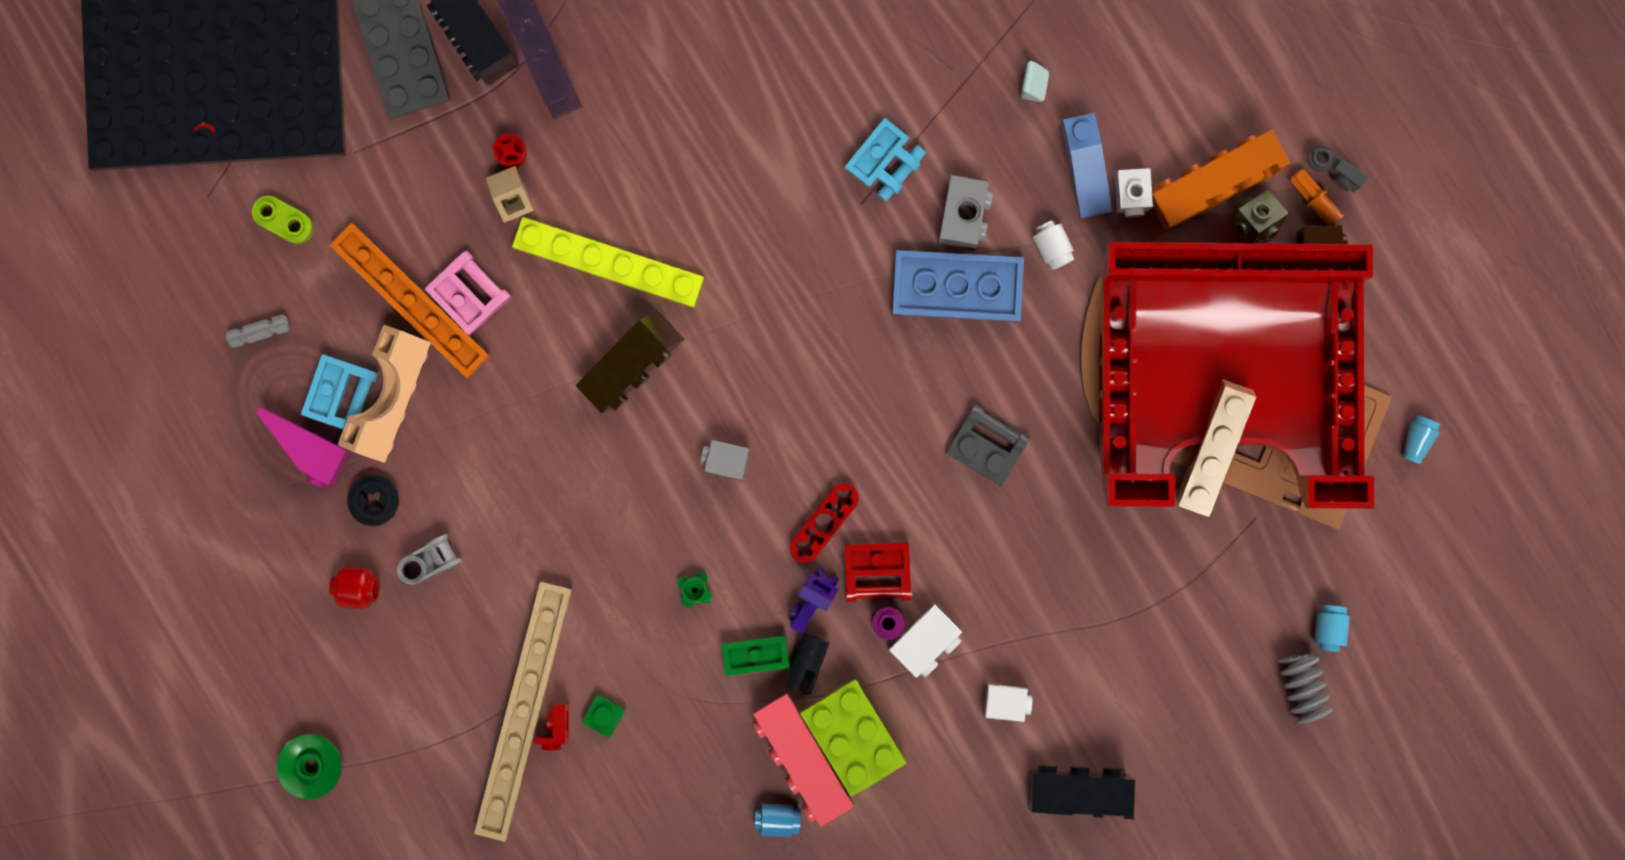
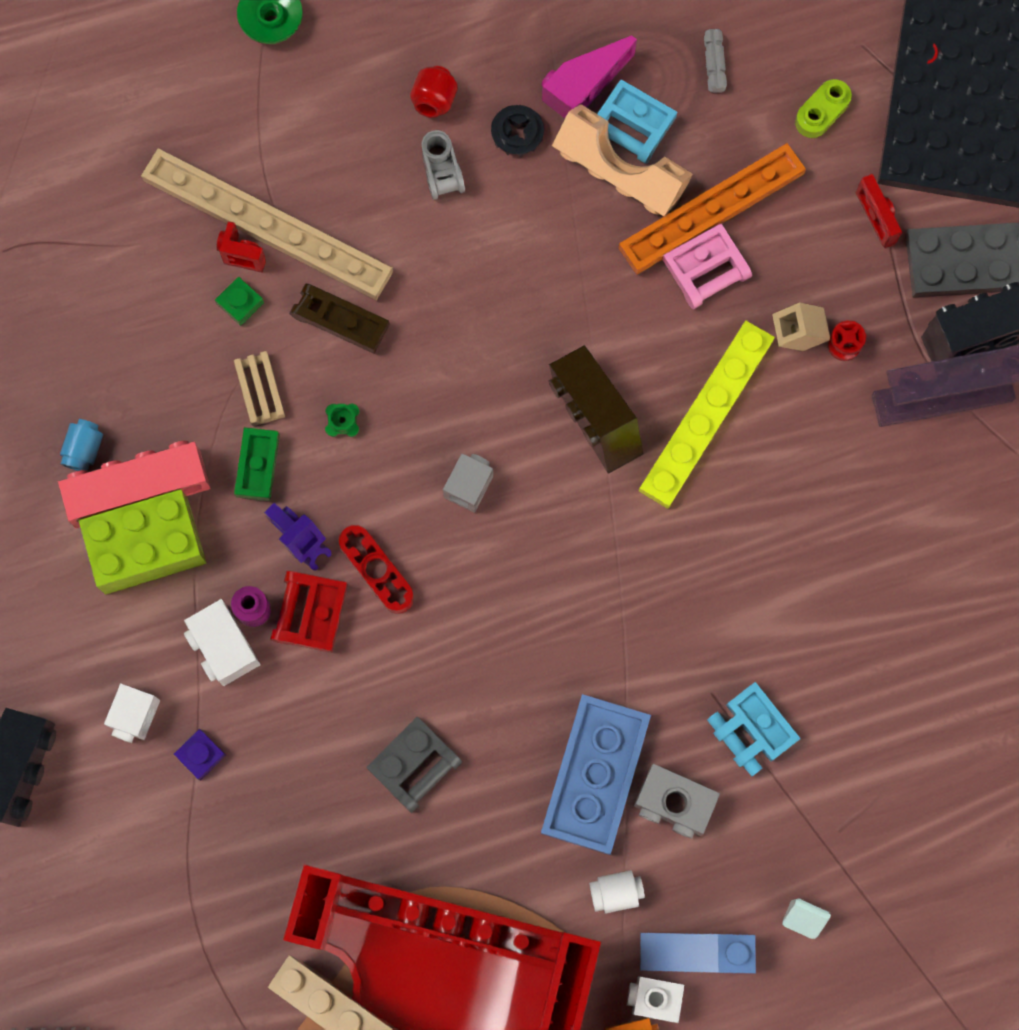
camera: 105 degrees right, 10 degrees down
black hinge [784,633,830,695] -> none
none -> dark purple plate [174,729,226,781]
none -> tan tile [234,351,285,426]
none -> dark brown plate [289,283,390,354]
none -> red plate [855,174,902,249]

